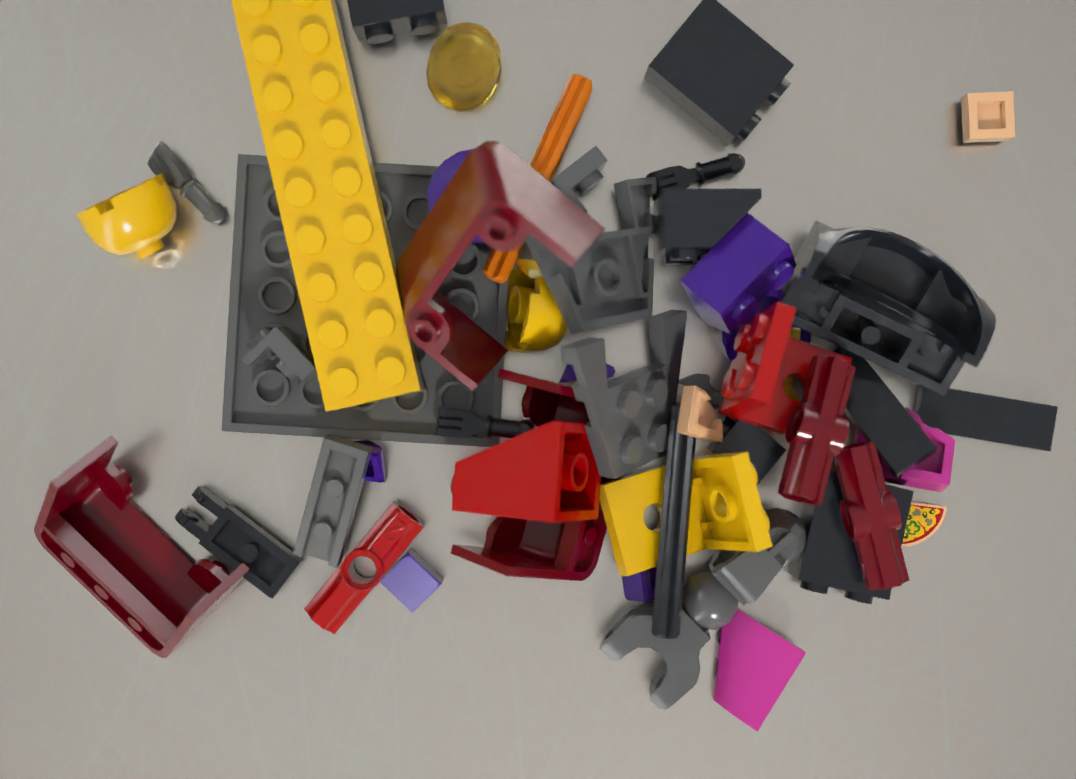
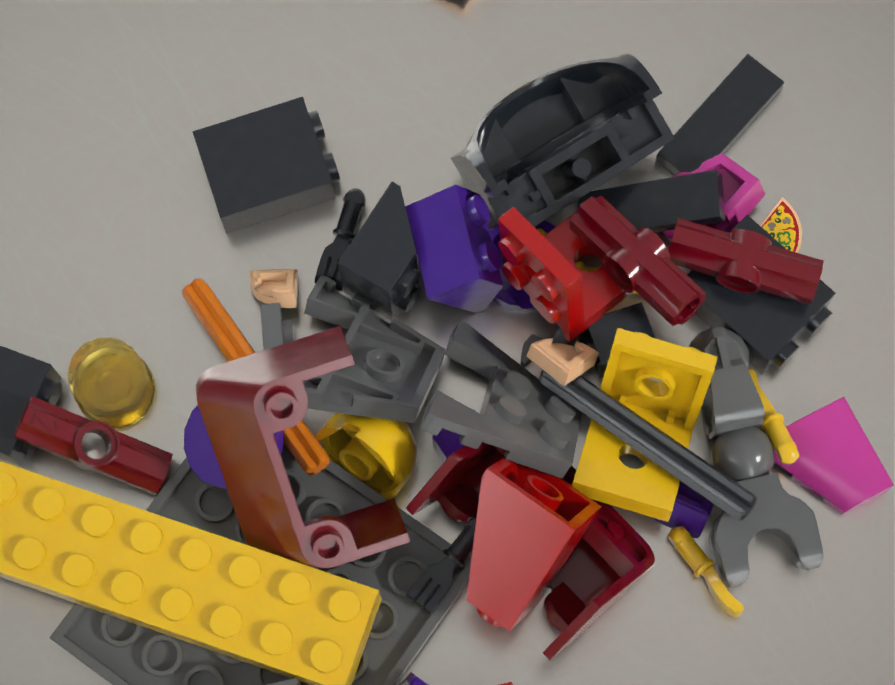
camera: 55 degrees left, 15 degrees down
none -> dark red piece [13,396,173,495]
none -> light nougat tile [249,269,299,308]
none -> yellow piece [668,526,744,618]
none -> yellow piece [748,369,799,464]

